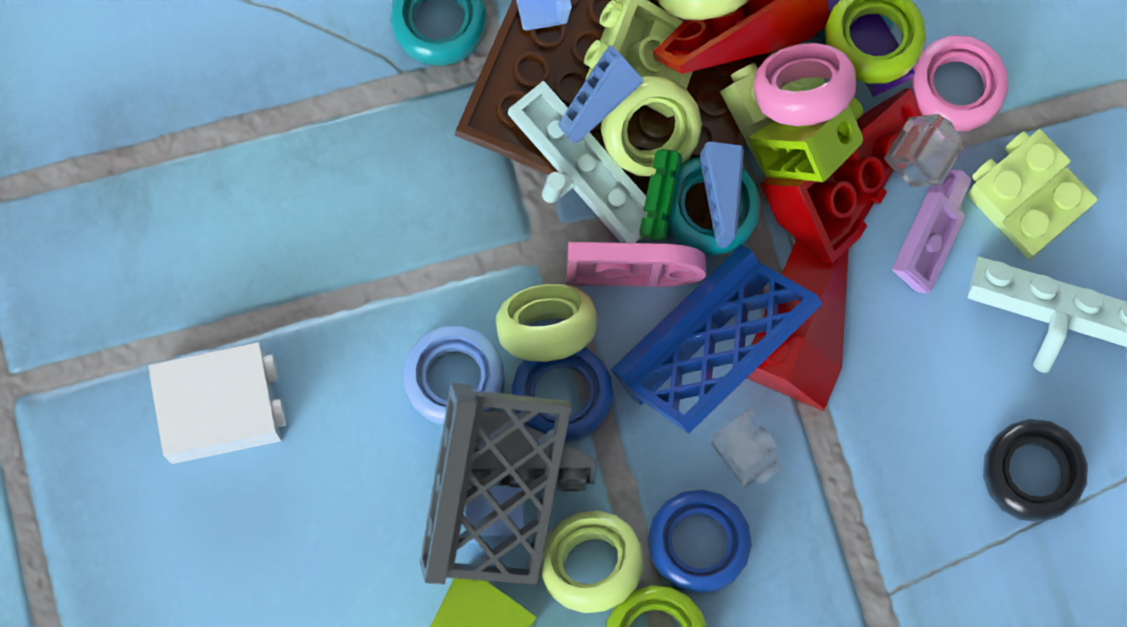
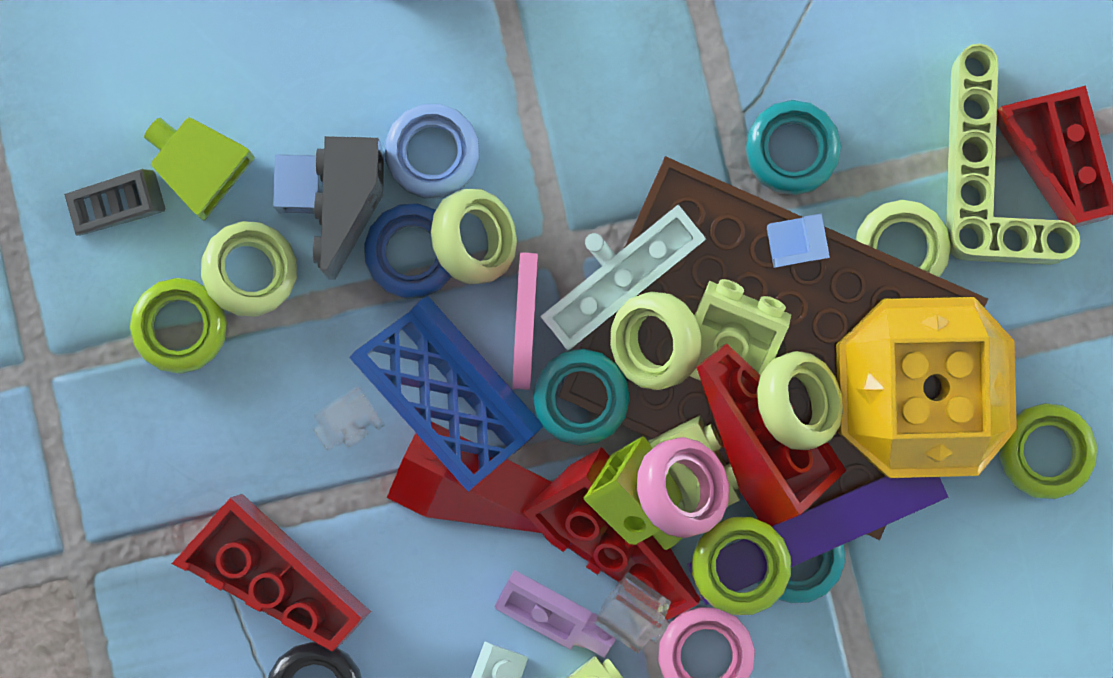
camera: 90 degrees right, 10 degrees up
dark grey fence [420,383,571,585] -> none
medium blue slope [558,45,643,144] -> none
green axle [639,149,682,241] -> none
blue wheel [647,489,752,594] -> none
medium blue slope [700,142,744,248] -> none
none -> red wedge [171,494,371,651]

